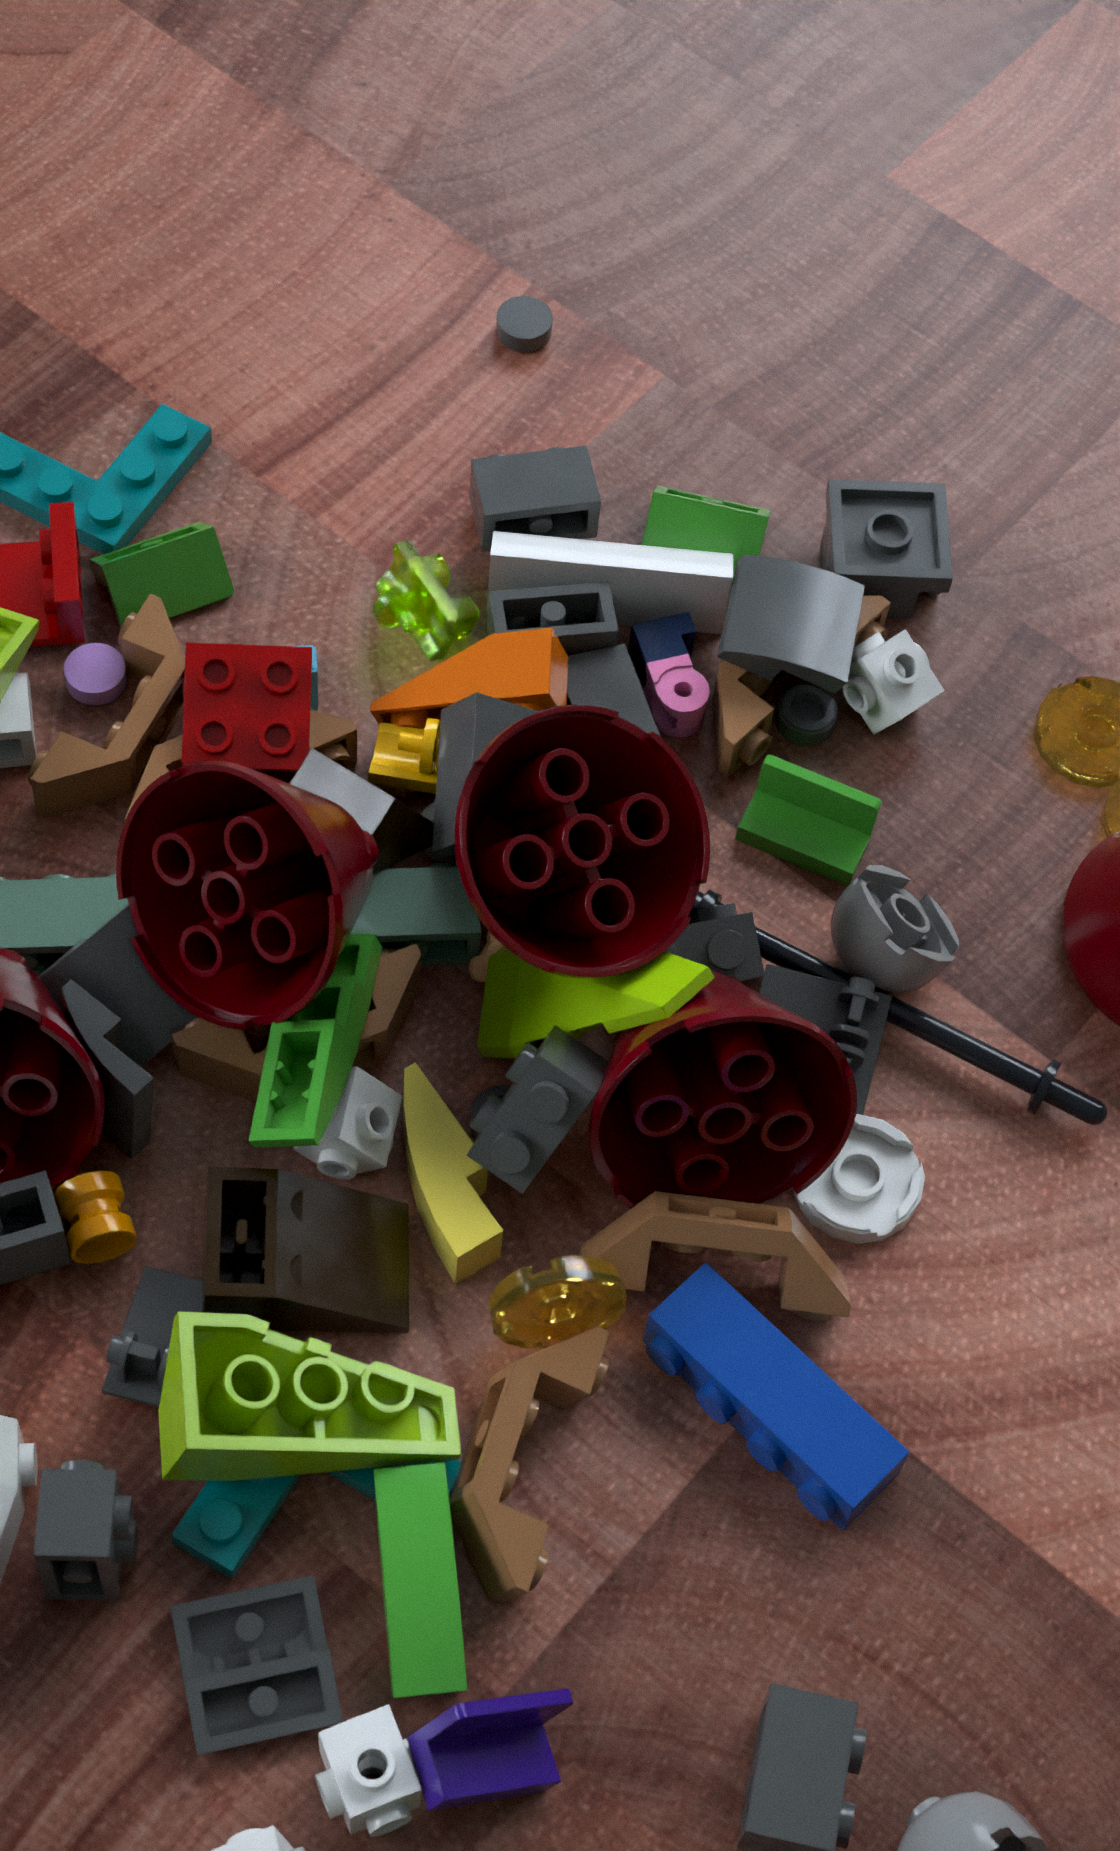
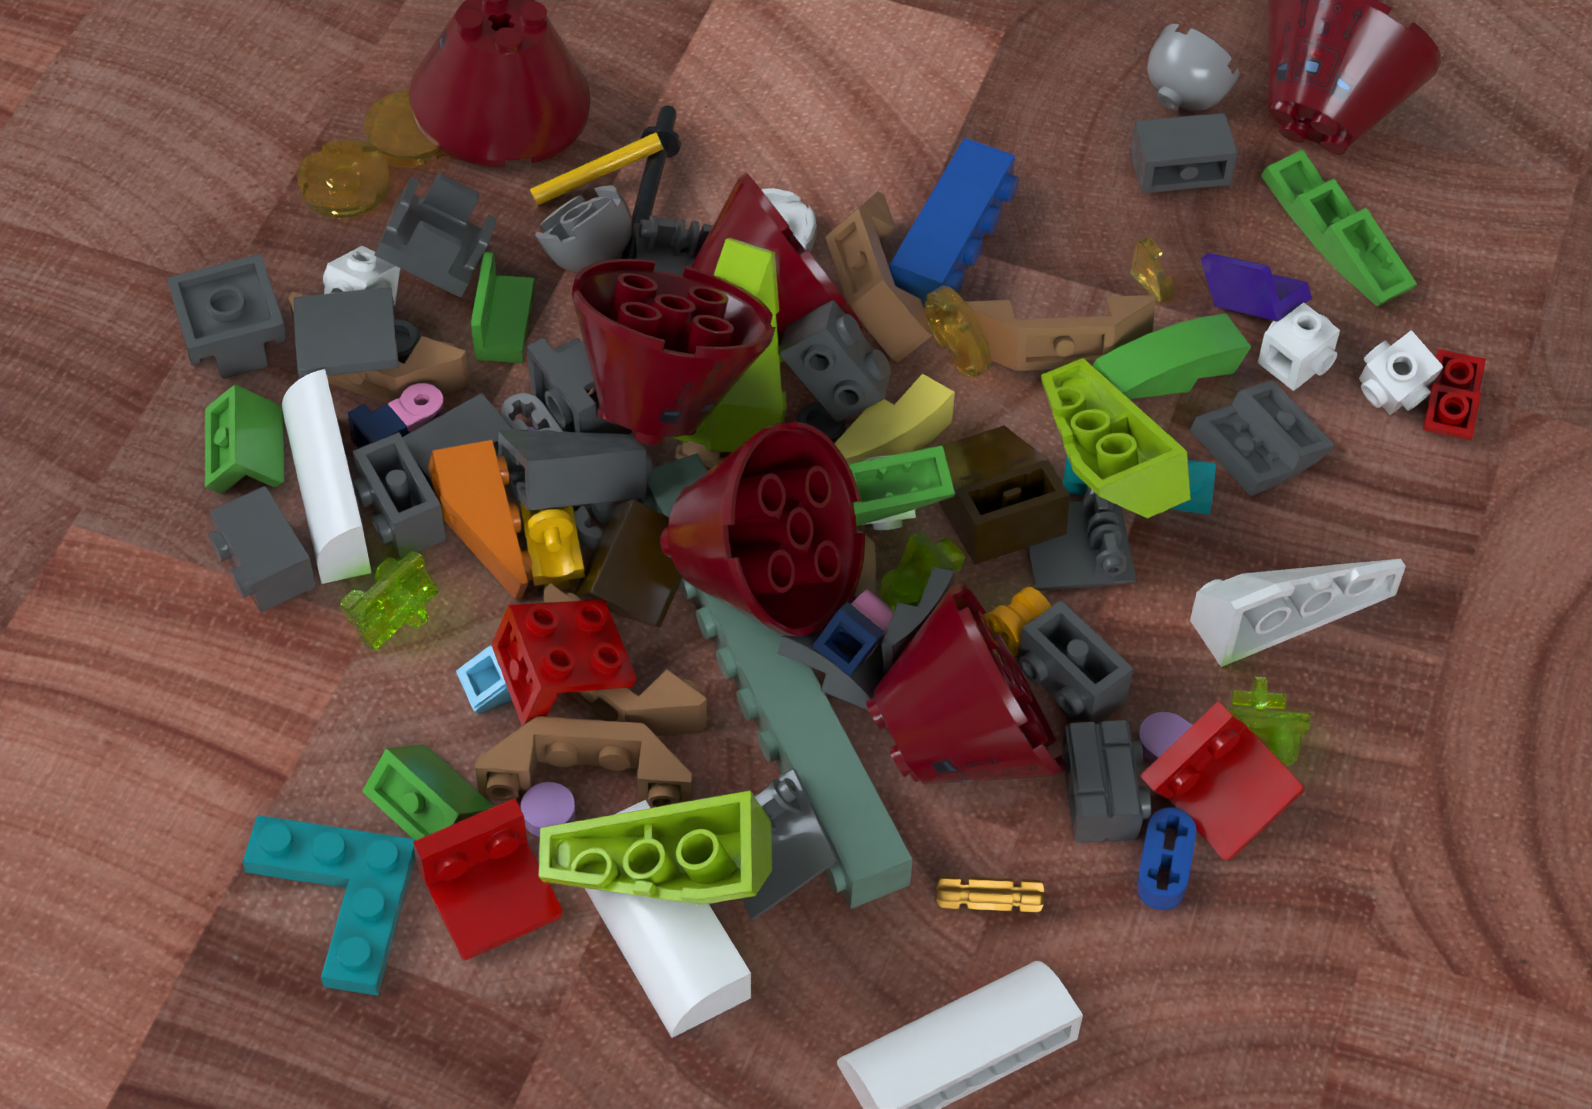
camera: 105 degrees left, 5 degrees down
dark grey brick [33,1460,138,1601] -> none
dark grey tile [496,296,553,352] -> none
none -> dark grey panel [374,174,497,298]
none -> yellow bar [530,132,663,206]
none -> dark blue leg [812,589,894,676]
none -> clear neon green hips [879,531,965,611]
none -> clear yellow tile [1130,236,1173,303]

